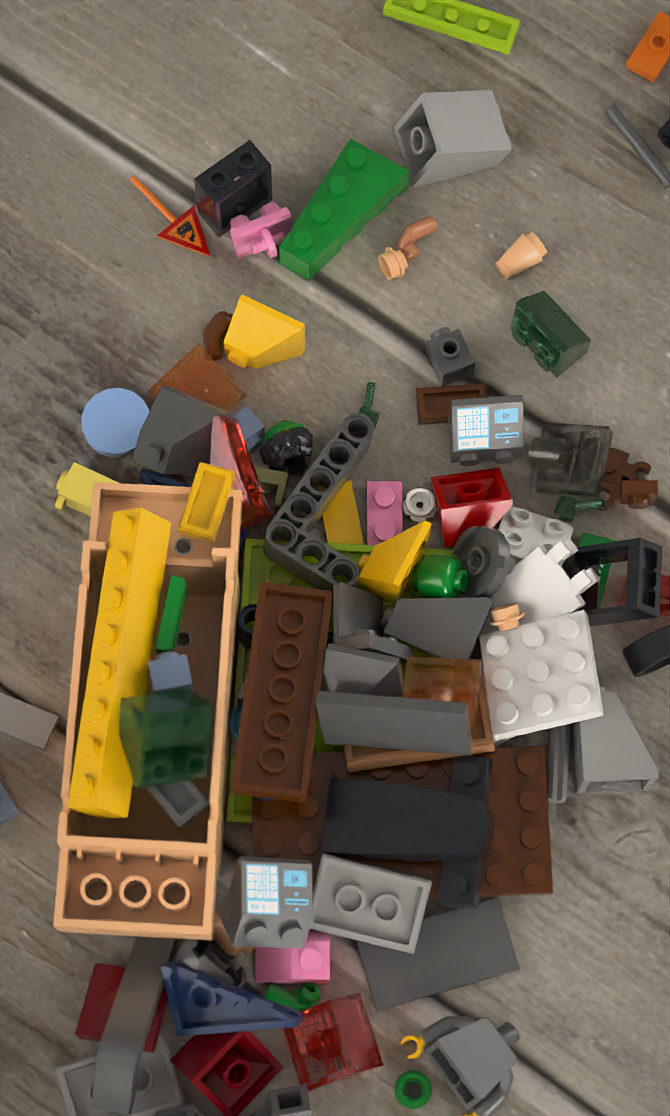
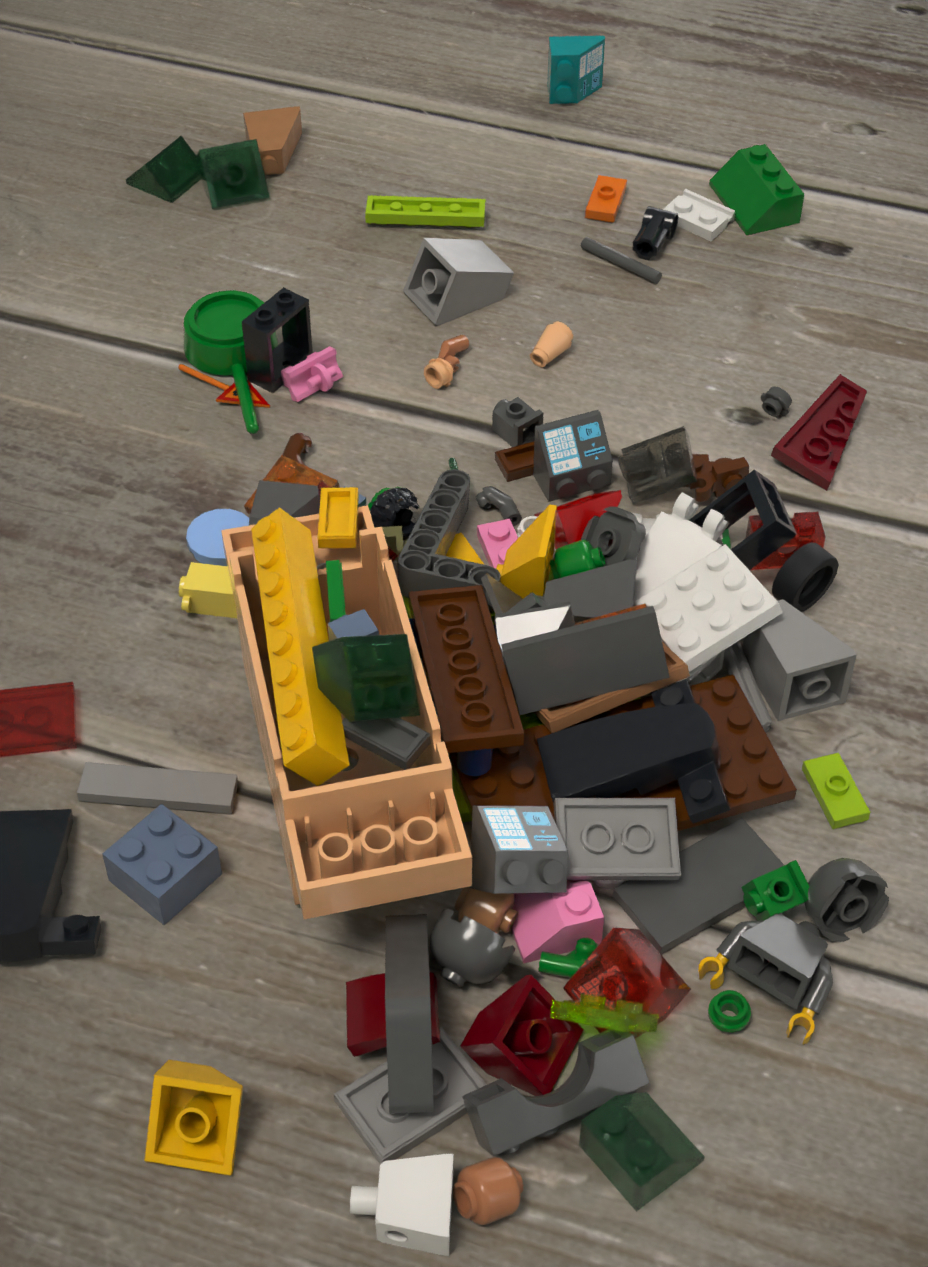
camera: 15 degrees left, 25 degrees down
dark blue wing [161,961,303,1037] -> none
yellow slope [224,294,305,369] -> none
green wedge [279,138,409,280] -> none
light nougat plate [489,603,525,631] -> none
clear green slope [510,291,591,377] -> none
clear green hand [554,496,605,522] -> none
none -> green piece [184,290,278,434]
none -> dark grey arm [476,486,522,526]
none -> clear neon green plate [550,993,659,1032]
none -> green brick [741,860,809,921]
none -> lime plate [802,752,871,829]
none -> dark grey cylinder [805,858,889,942]

